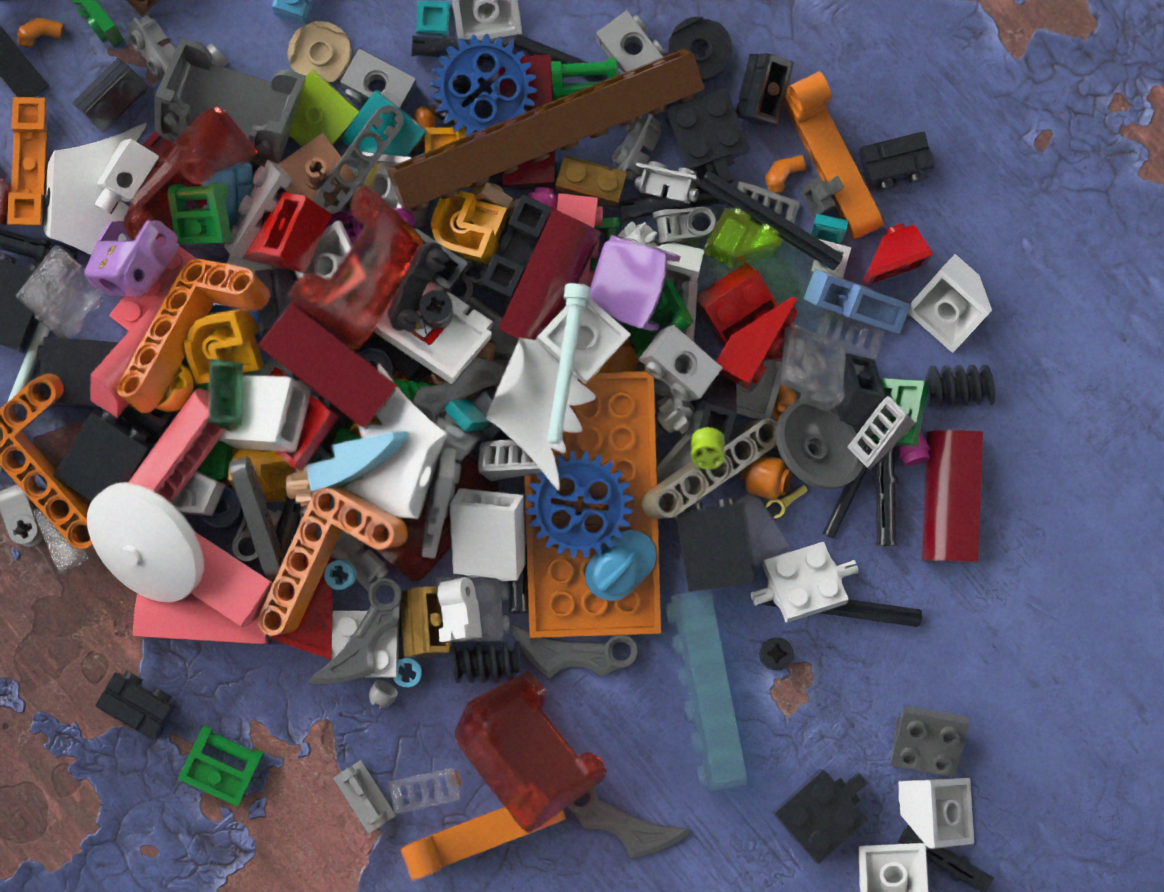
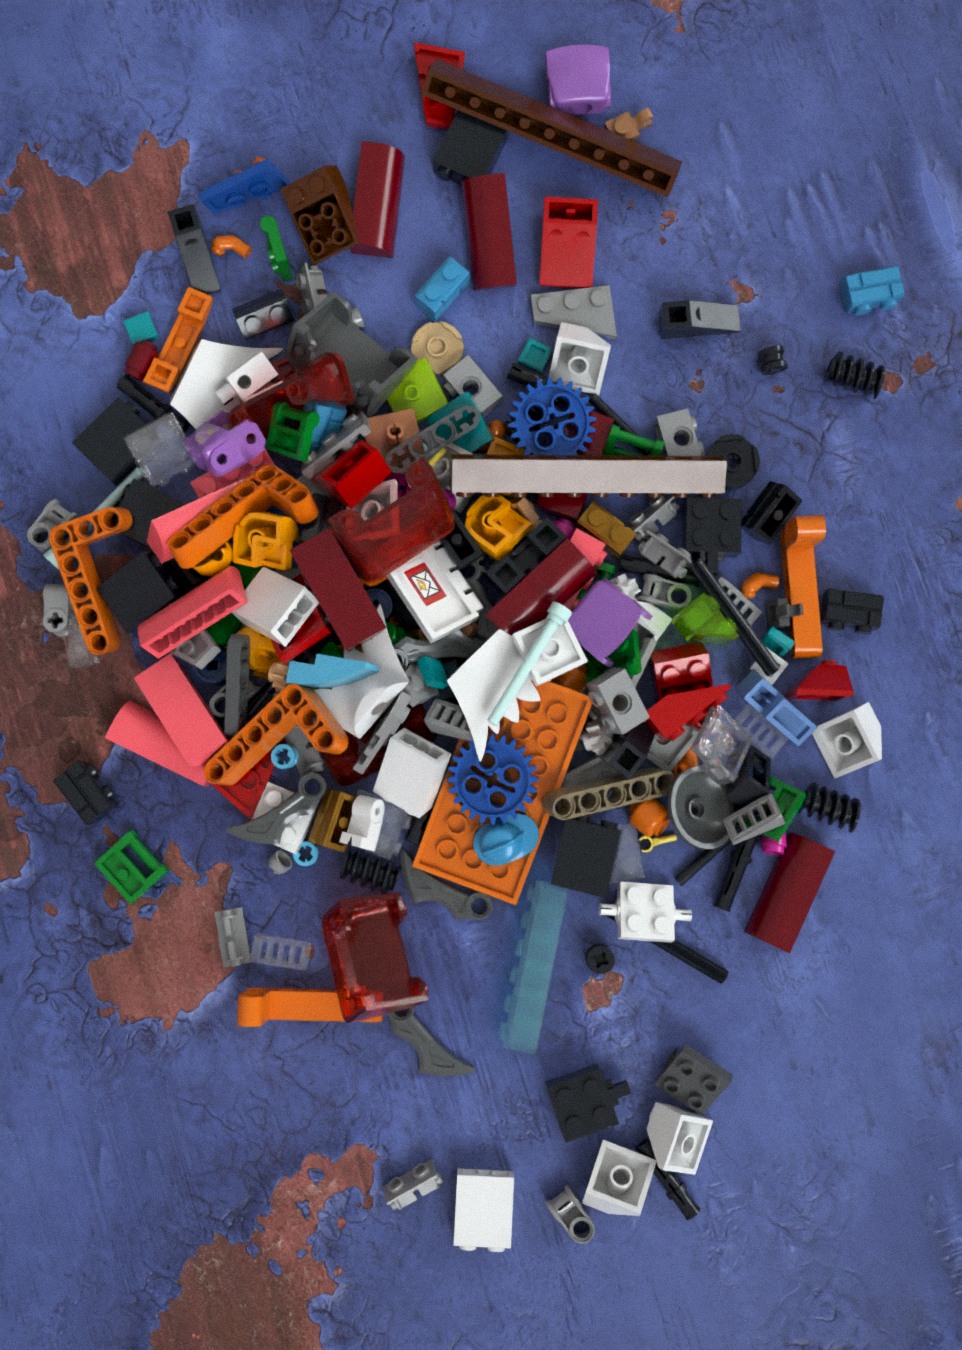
camera: 25 degrees right, 0 degrees up
white dish [87,483,204,602] -> none
clear green slope [208,359,243,432] -> none
black piece [387,242,448,332] -> none
black wheel [419,290,454,329] -> none
lime wheel [691,427,725,470] -> none

